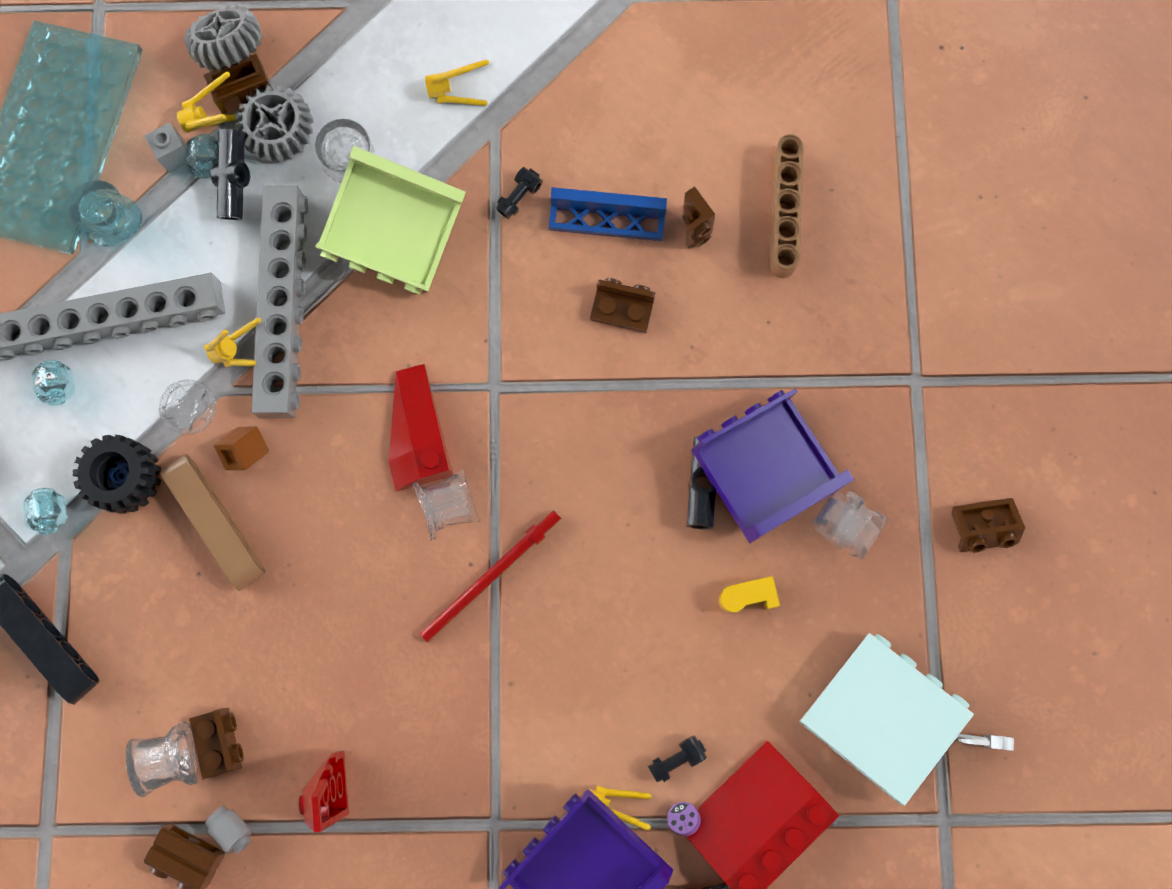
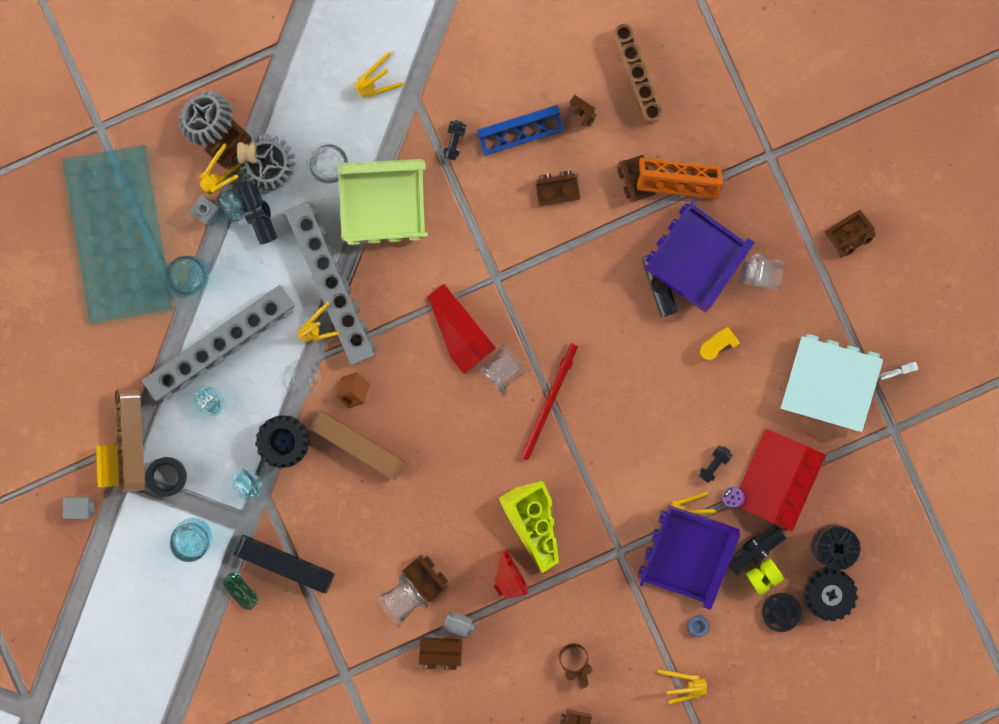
camera: 25 degrees left, 10 degrees up
none -> tan wheel [237,142,257,164]
none -> neon yellow wedge [499,481,559,573]
none -> reddish brown bracket [617,155,656,202]
none -> orange fence [636,158,723,199]

